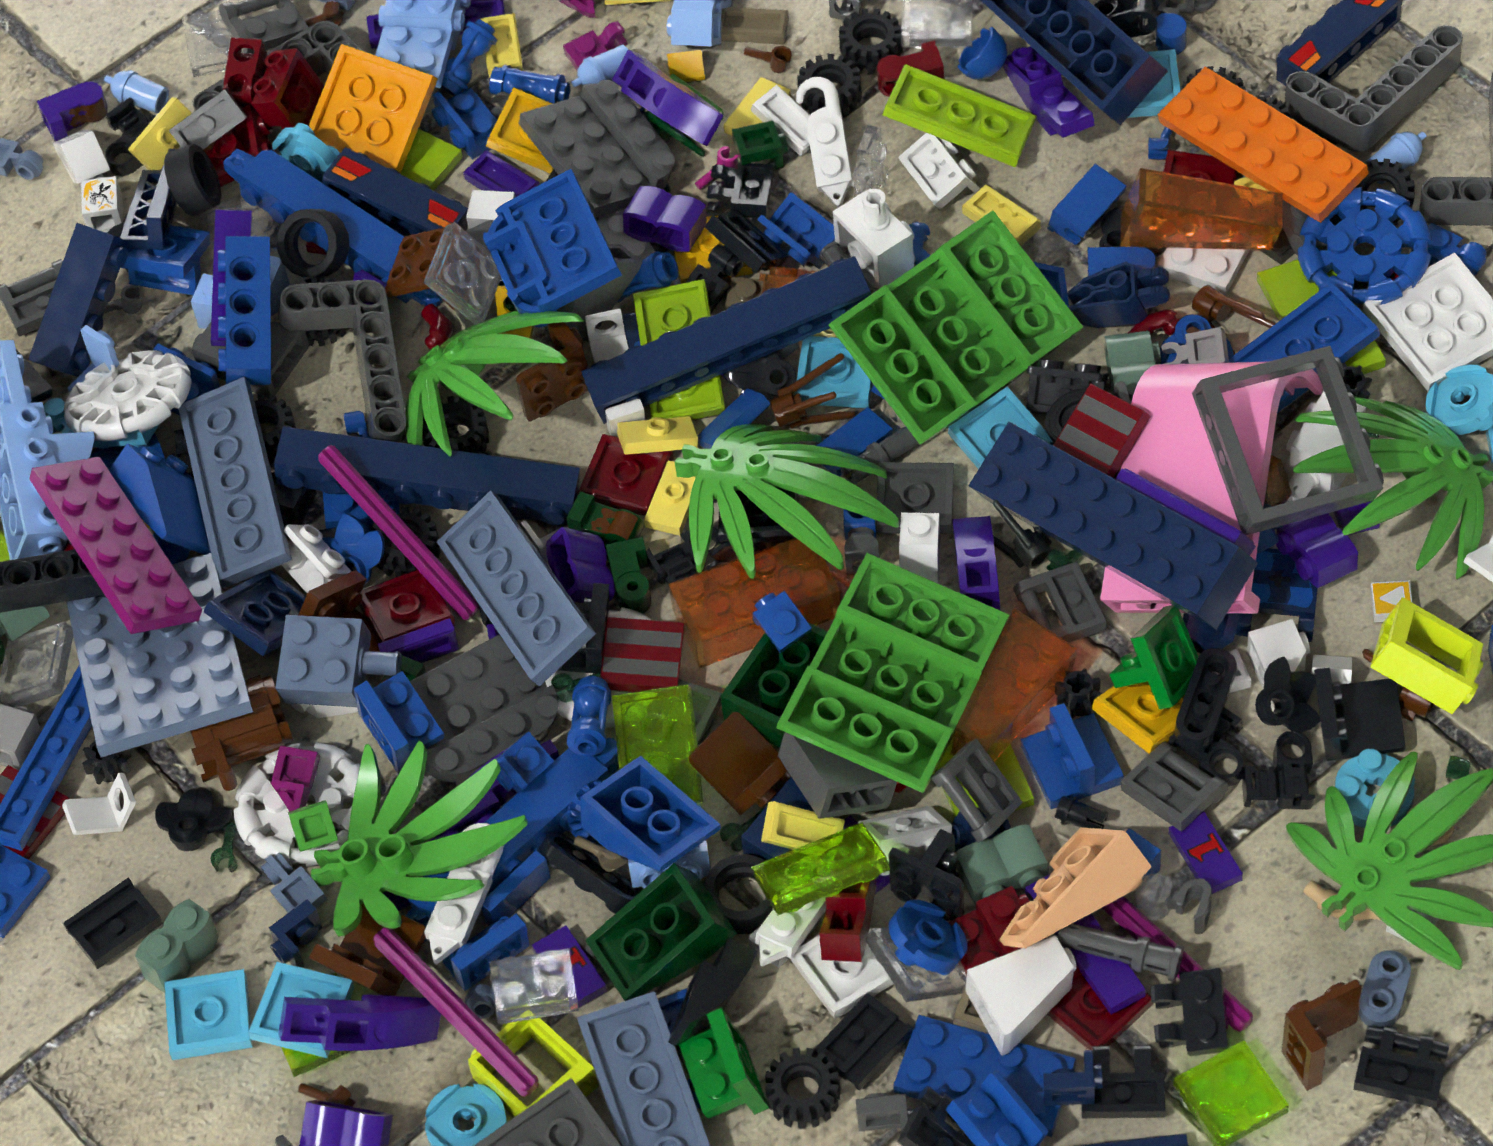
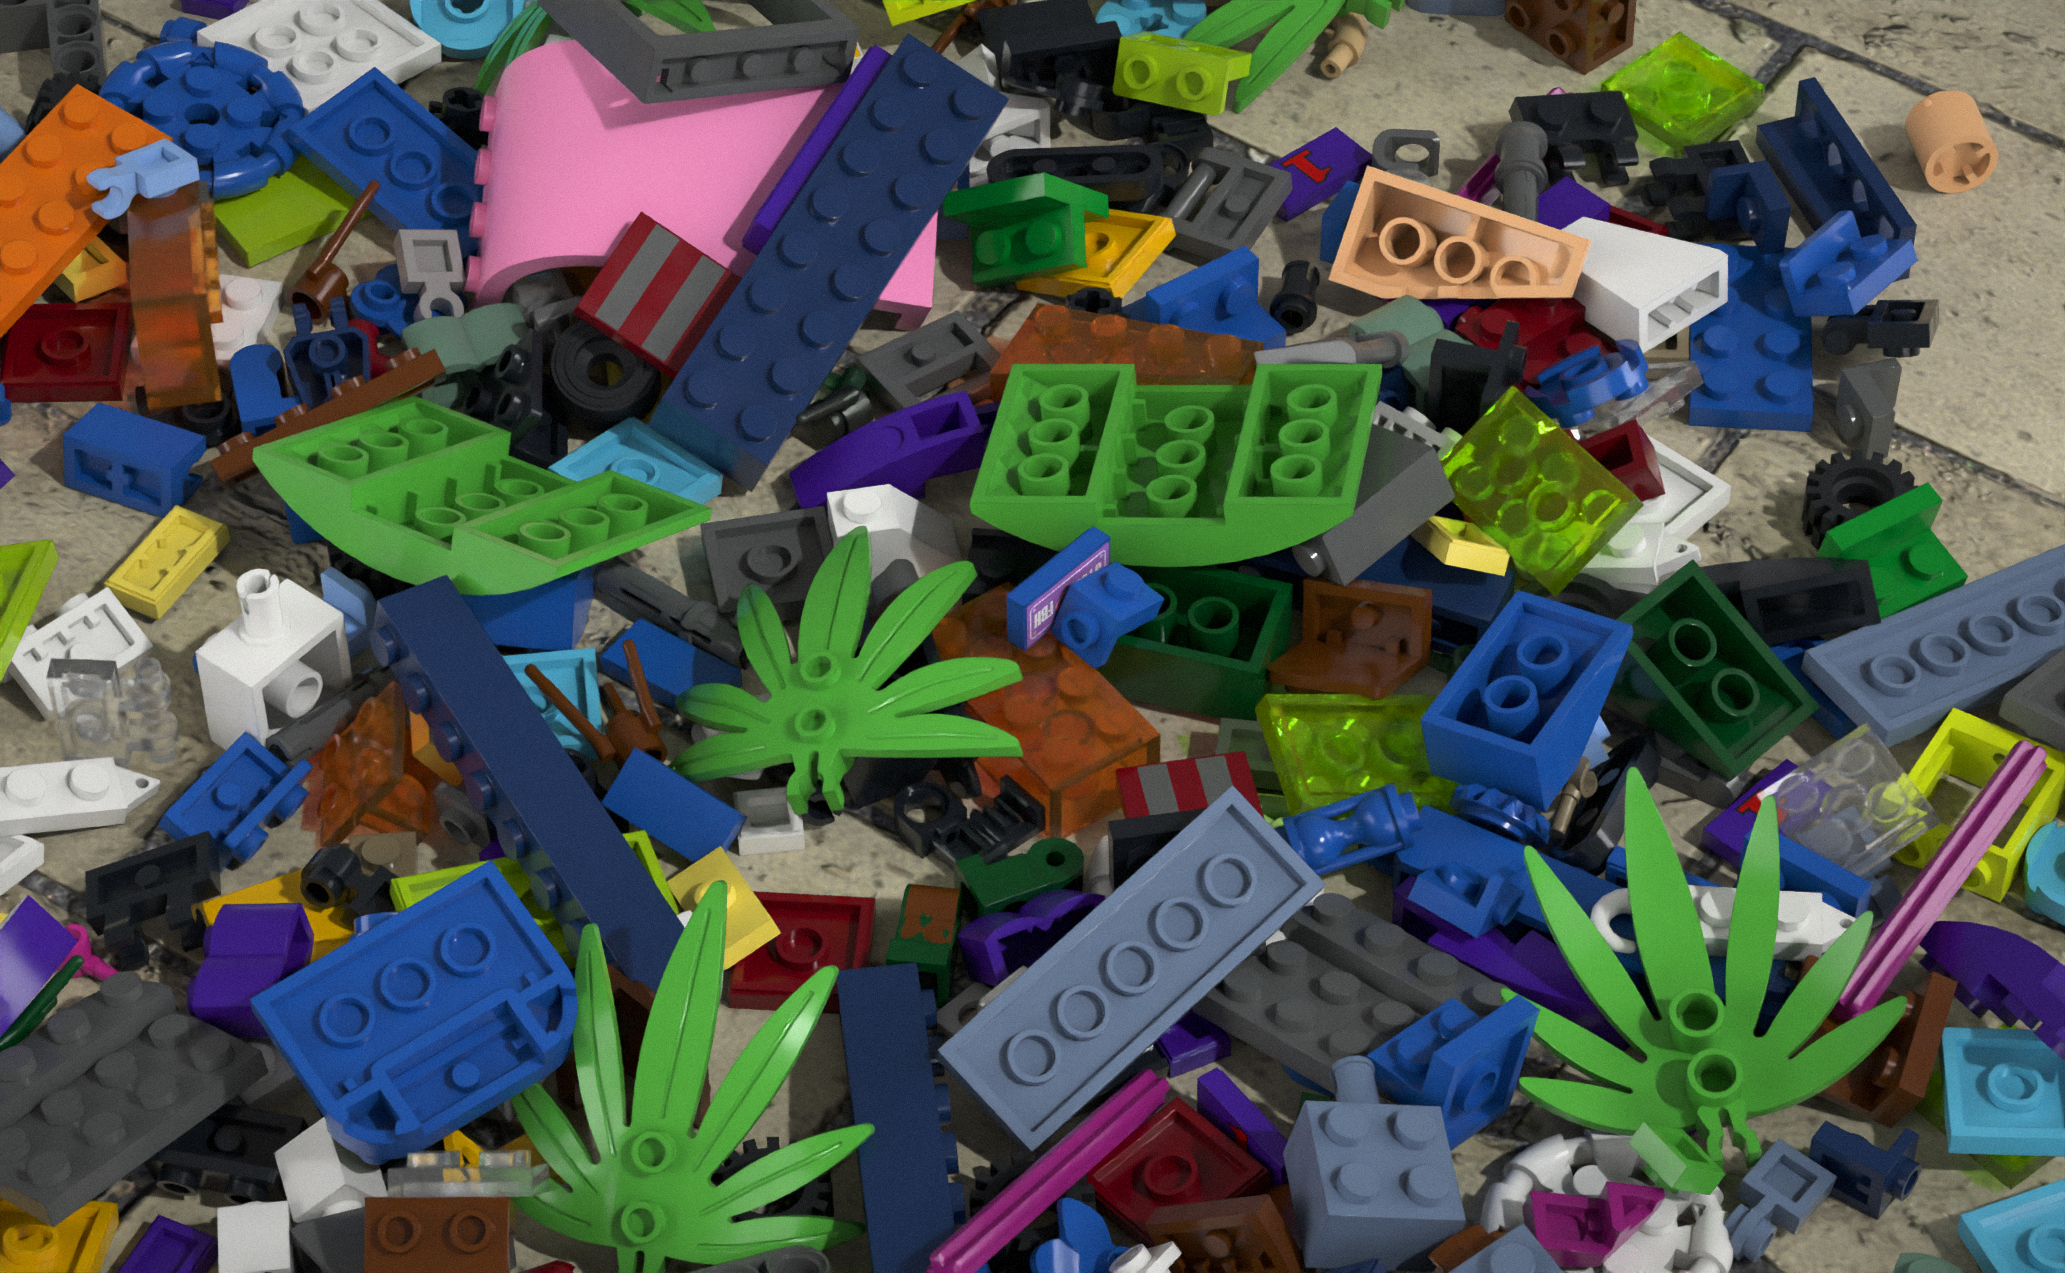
camera: 110 degrees left, 10 degrees down
light yellow plate [644,460,696,536] -> none
black plate [705,210,789,273] -> none
dark green bracket [732,120,788,169] -> none
black plate [814,993,913,1091] -> none
none -> light blue plate [86,138,200,219]
none -> reddish brown plate [210,347,446,491]
none -> blue tile [1007,526,1110,652]
none -> lime bracket [1113,31,1252,116]

